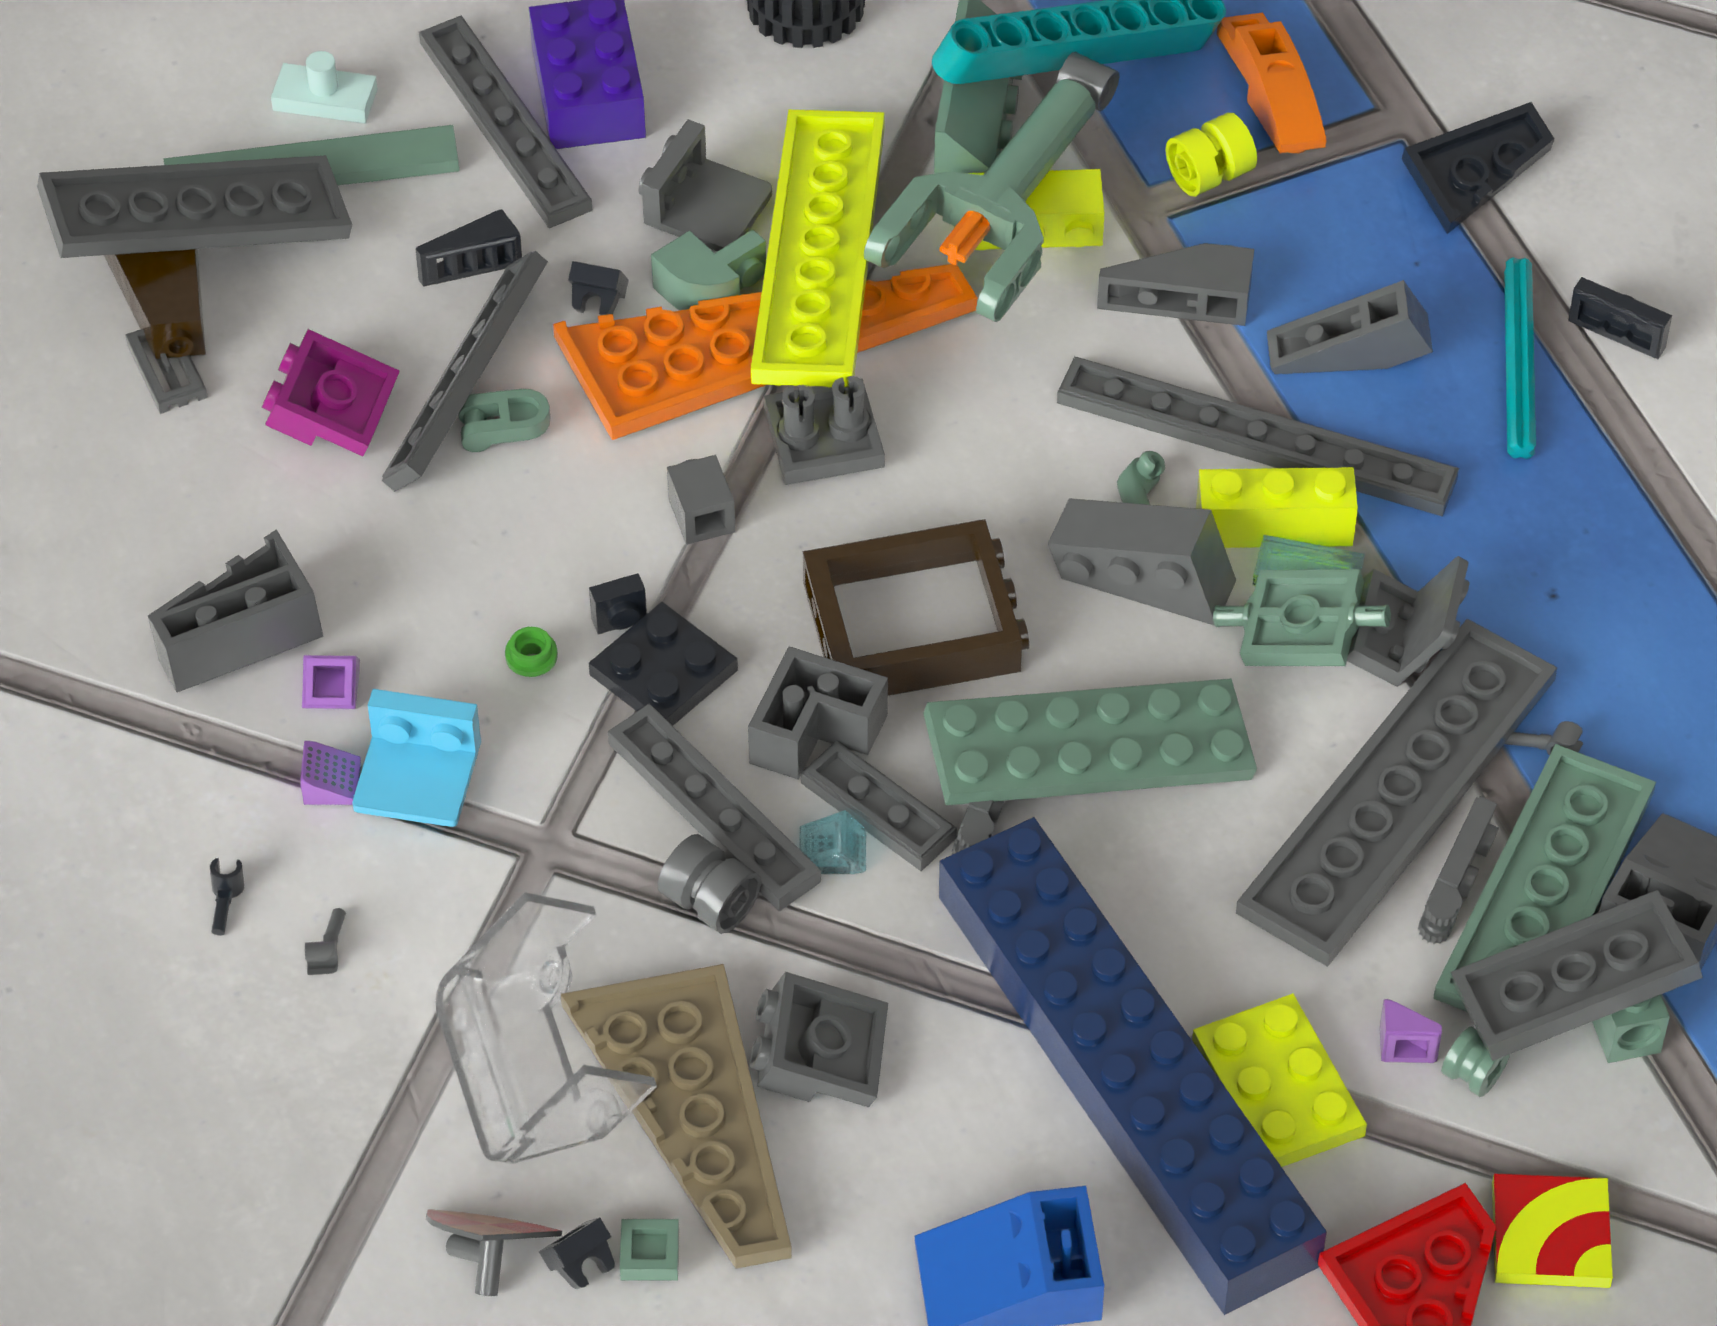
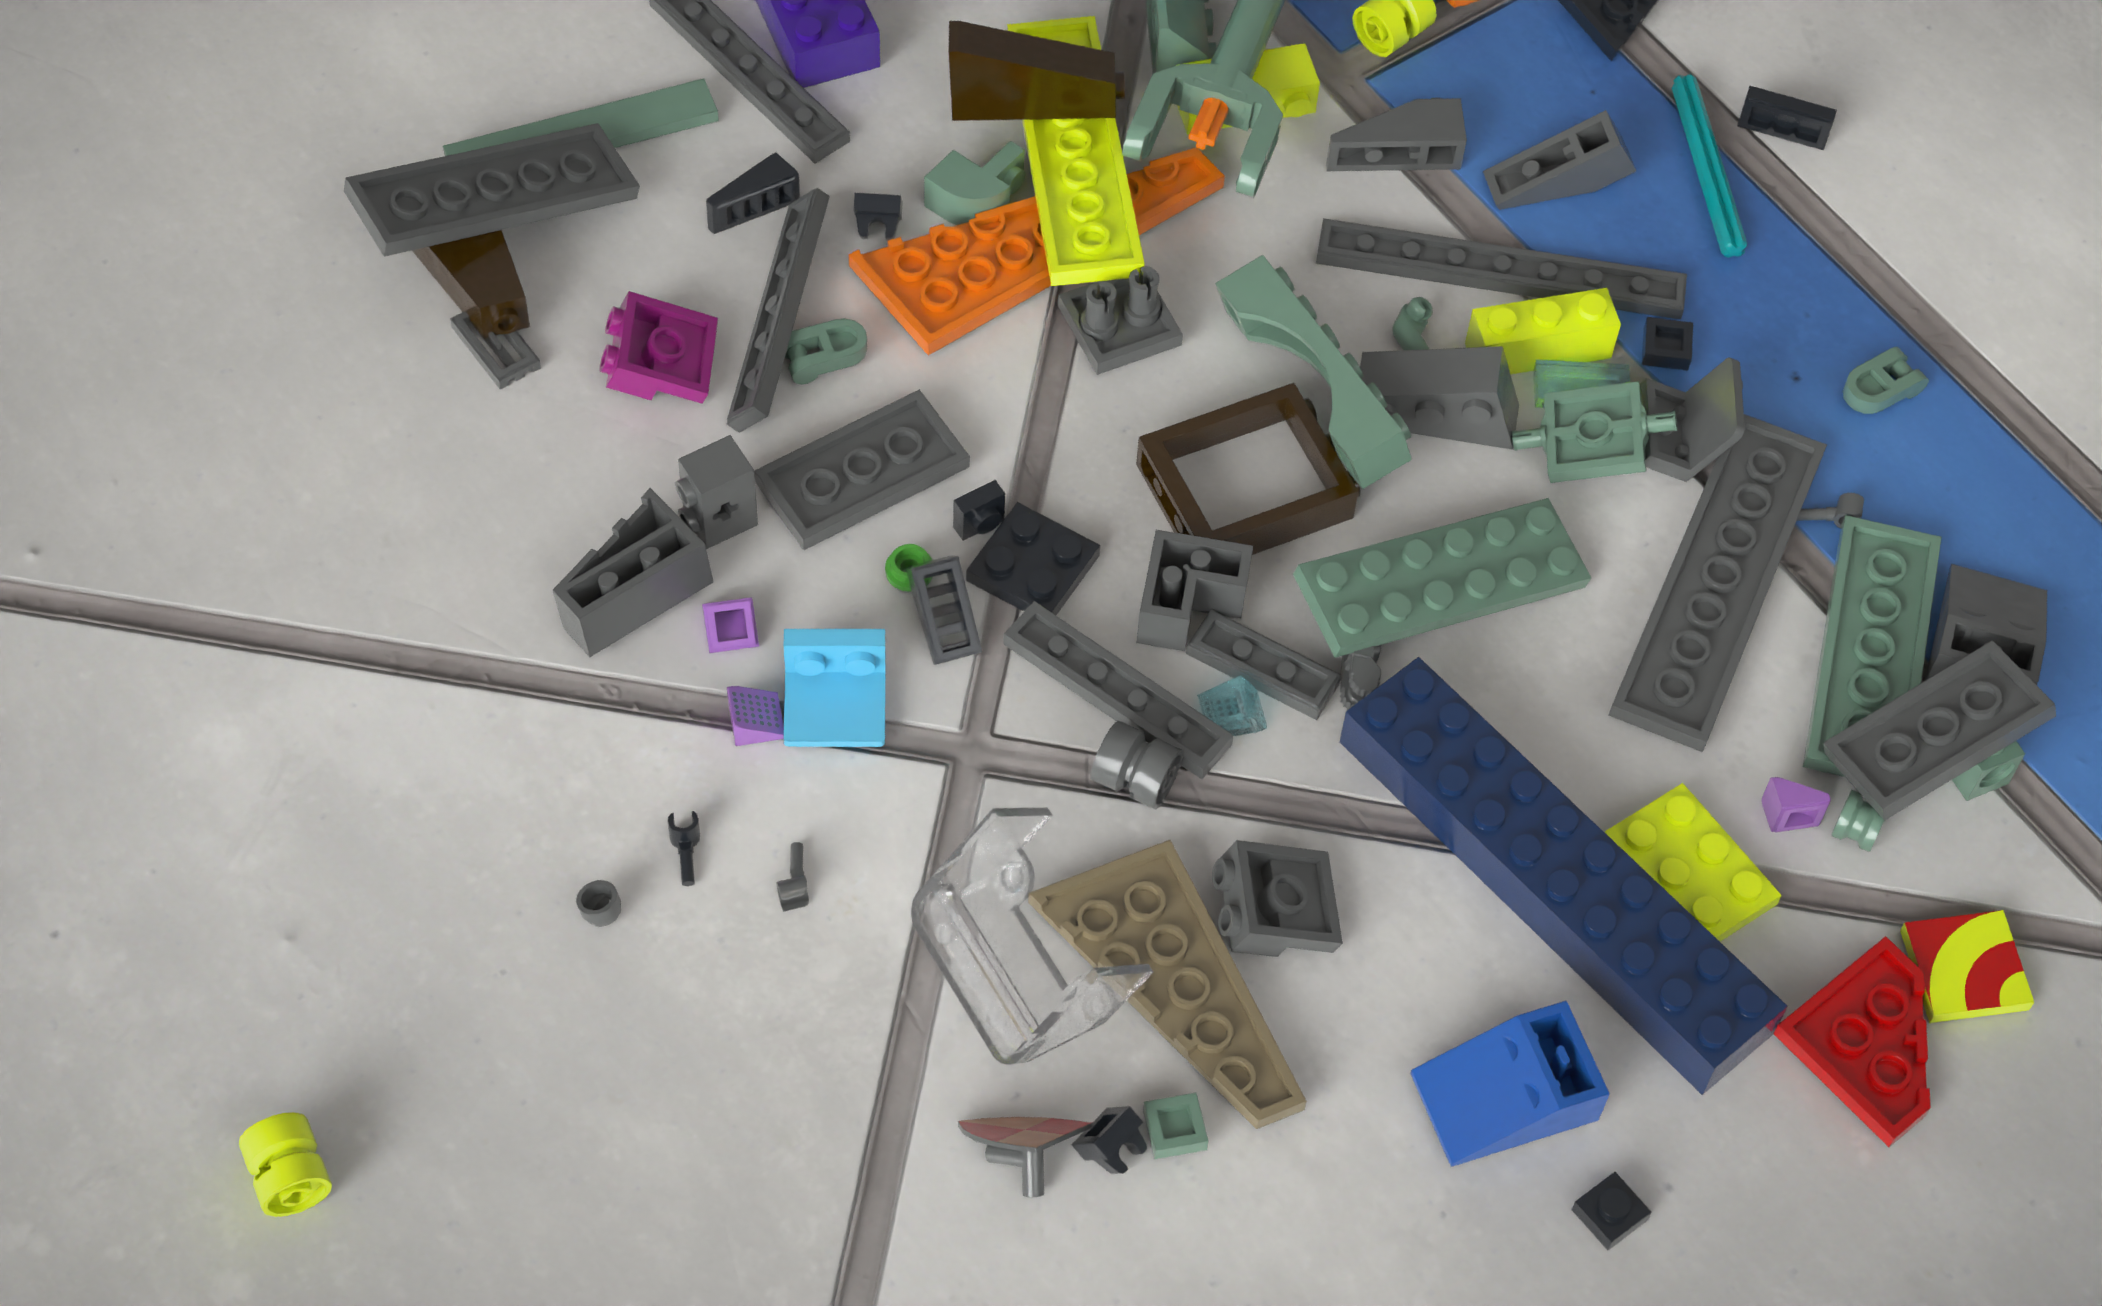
camera: 15 degrees left, 5 degrees up
light aqua tile [271,51,378,124] -> none
dark grey bracket [638,119,772,251] -> none
dark grey brick [667,455,735,545] -> none
dark grey hinge [1418,796,1499,944] -> none
none -> dark grey hinge [576,880,621,927]
none -> dark grey brick [675,435,758,549]
none -> dark grey plate [754,389,970,550]
none -> black slope [906,555,982,665]
none -> dark brown slope [948,21,1125,121]
none -> sand green arch [1215,255,1412,489]
none -> black plate [1642,317,1693,371]
none -> sand green plate [1843,346,1929,414]

